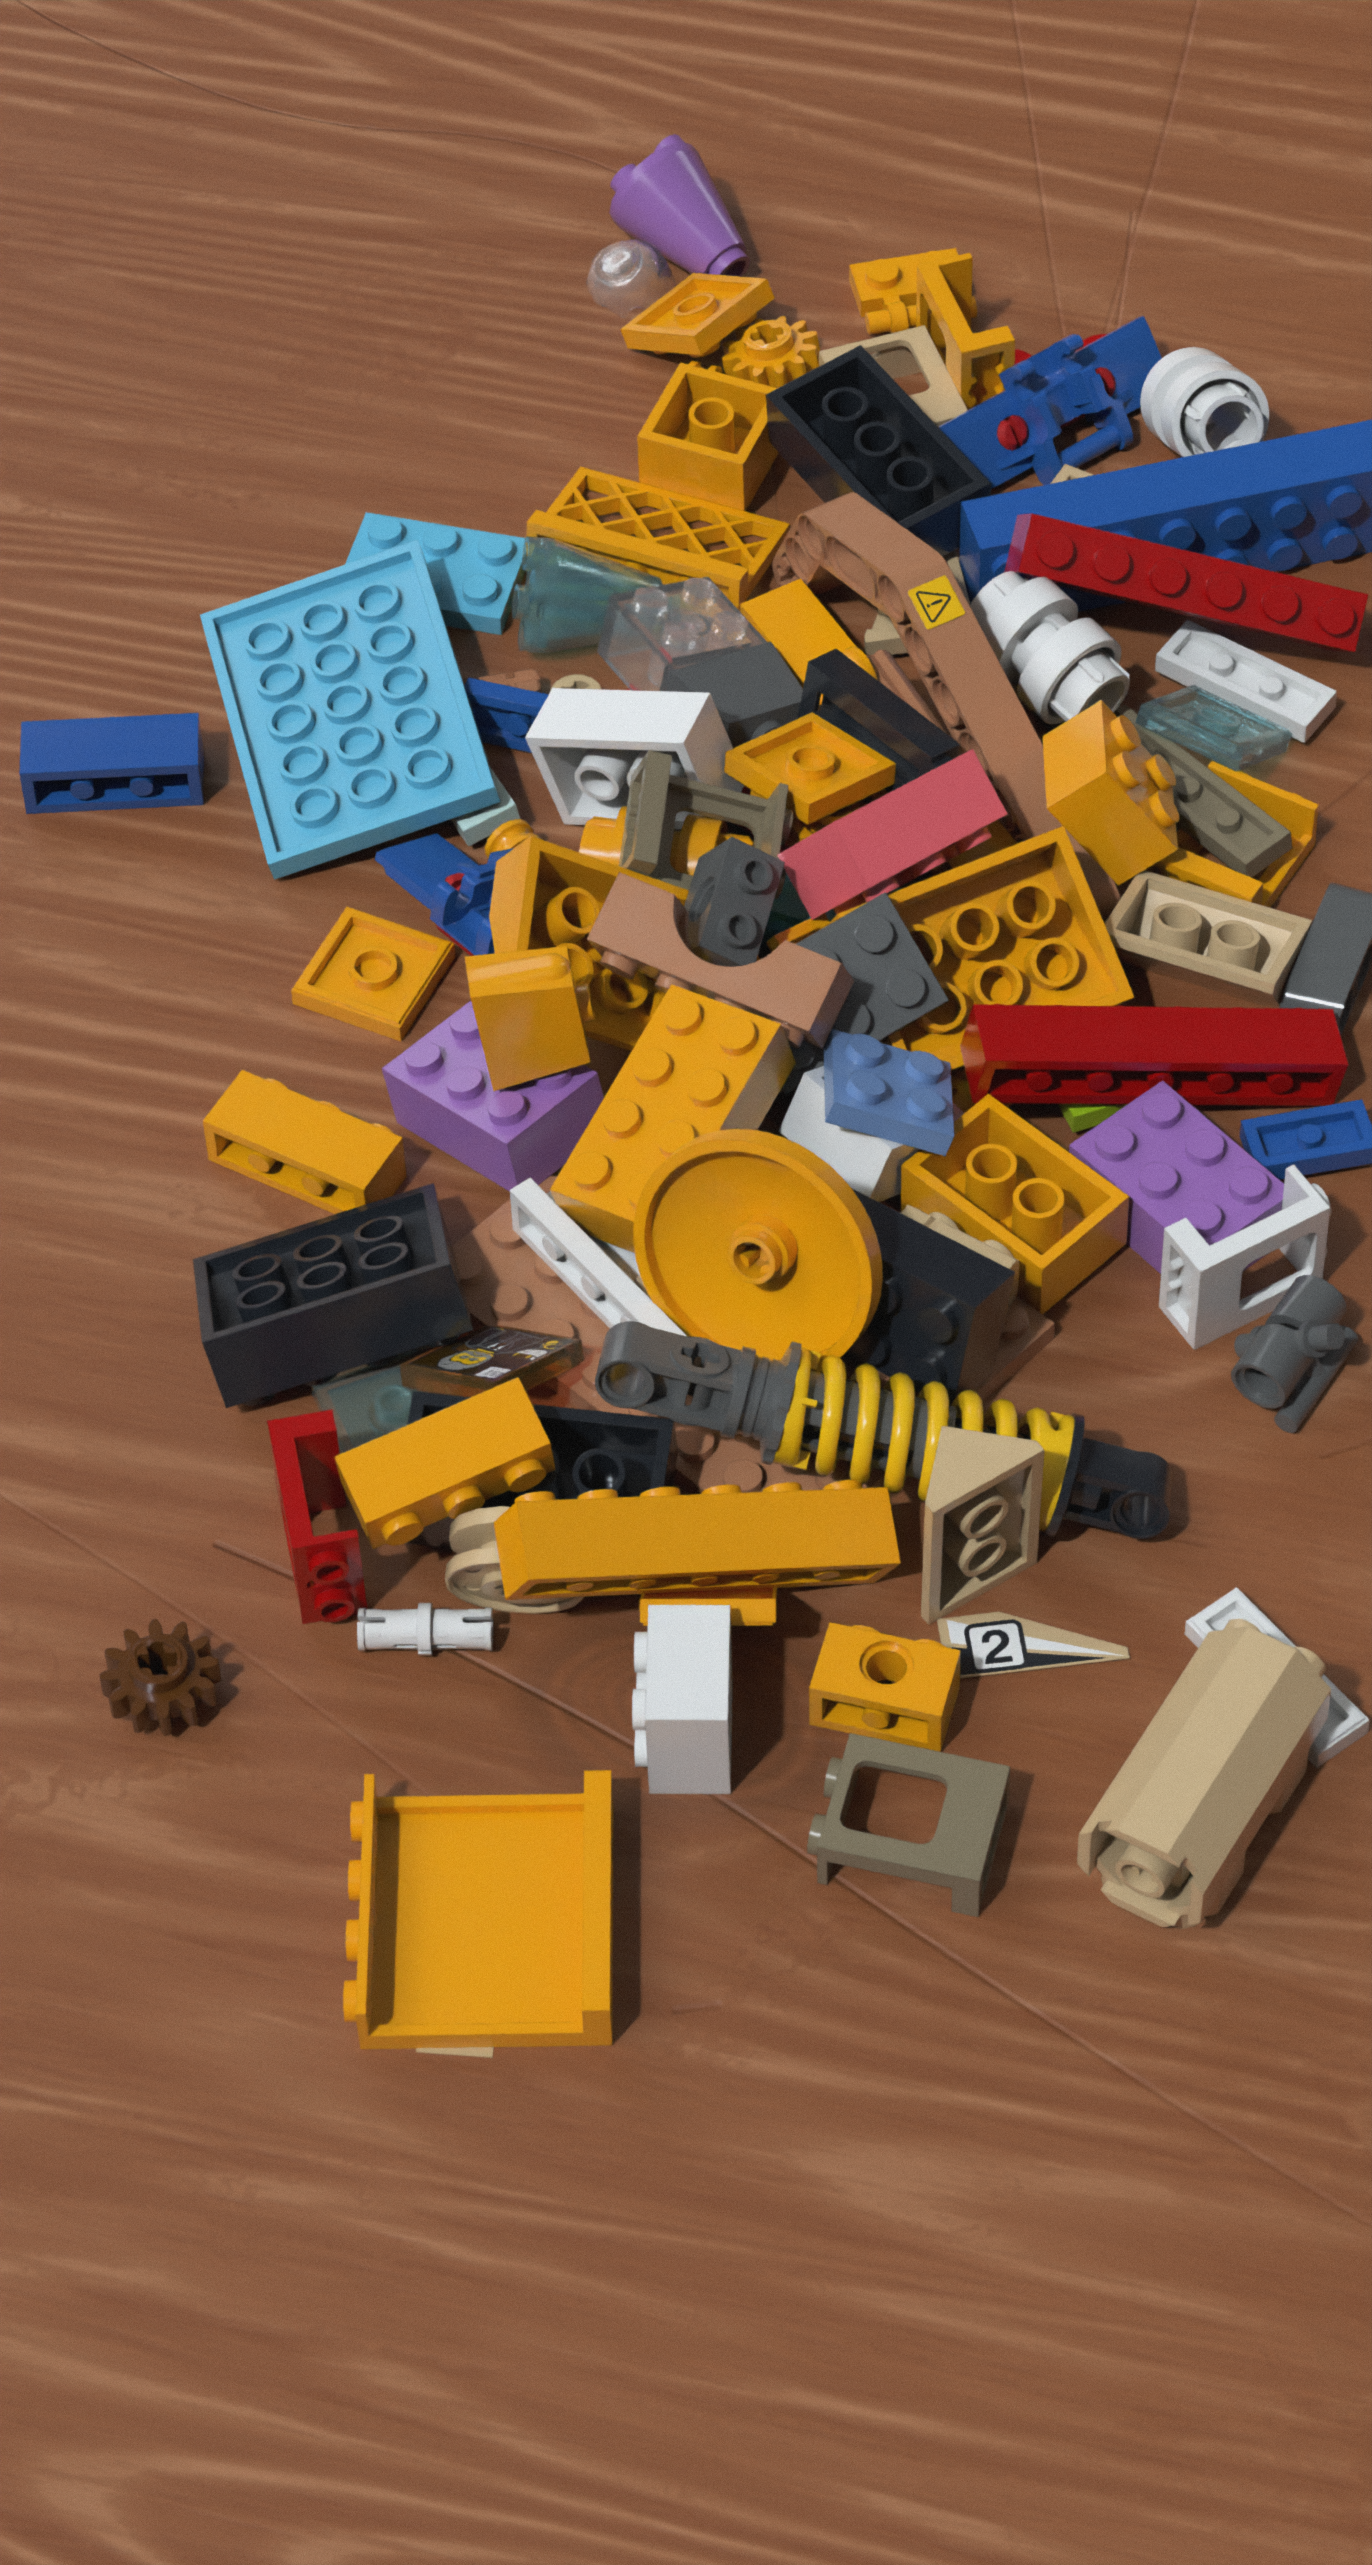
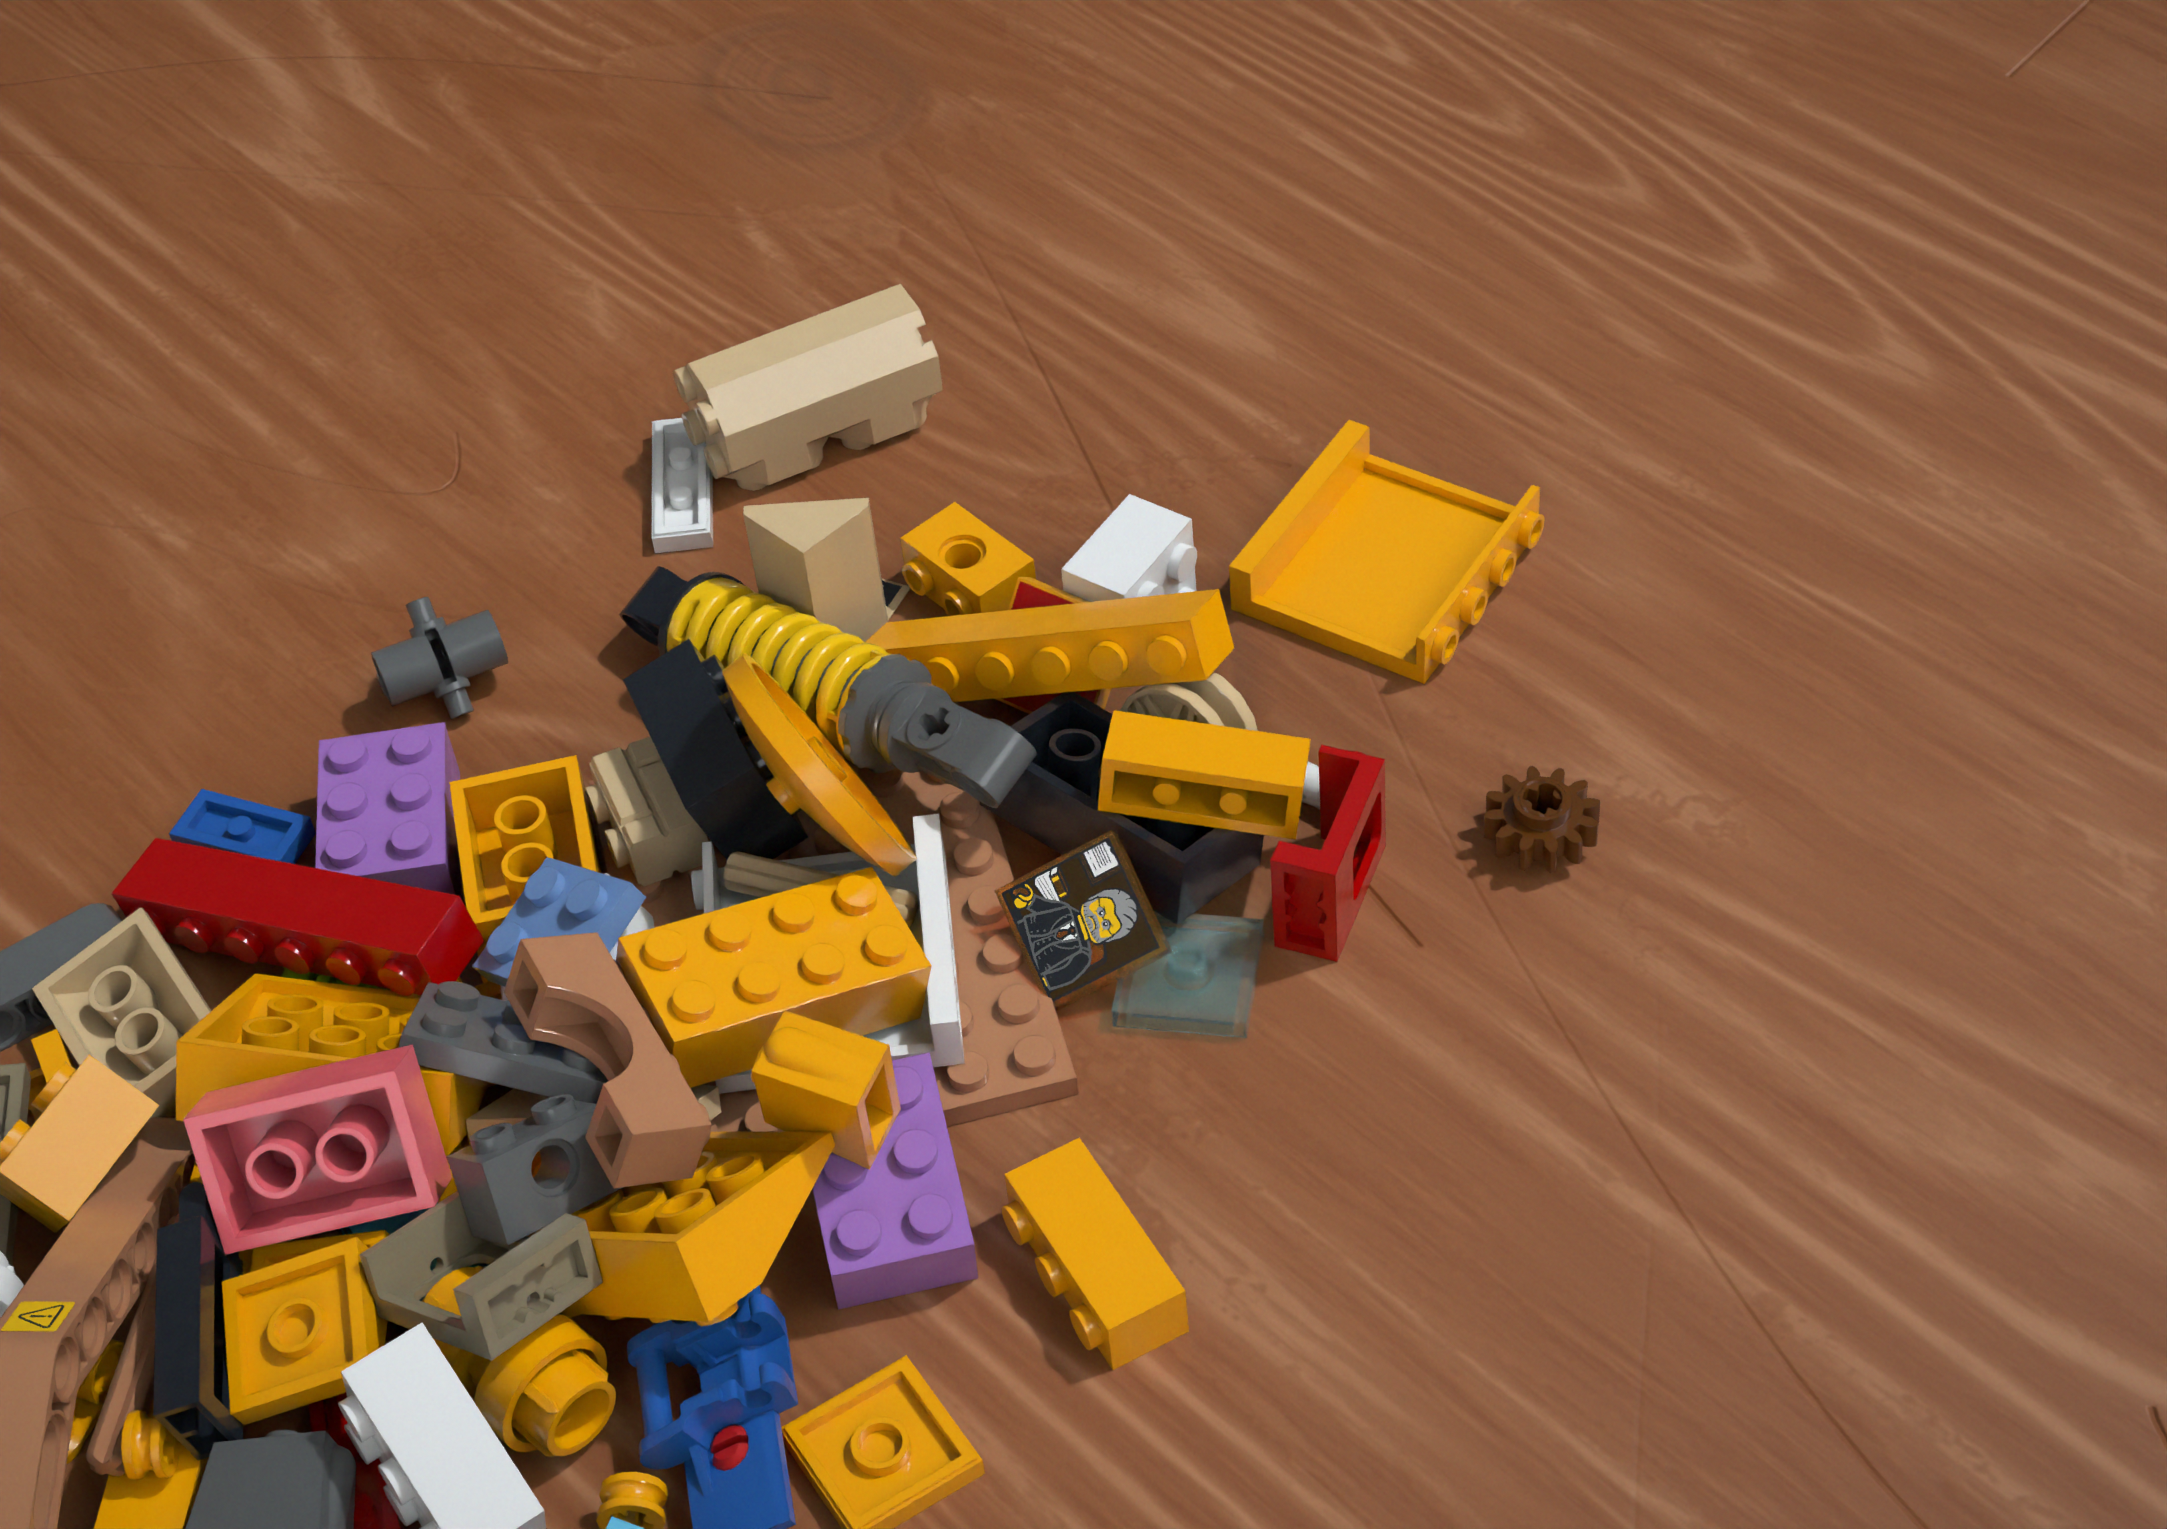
camera: 145 degrees left, 5 degrees down
black slope [193,1183,473,1408] -> none
dark tan window [807,1733,1010,1917] -> none
white window [1159,1165,1332,1350] -> none

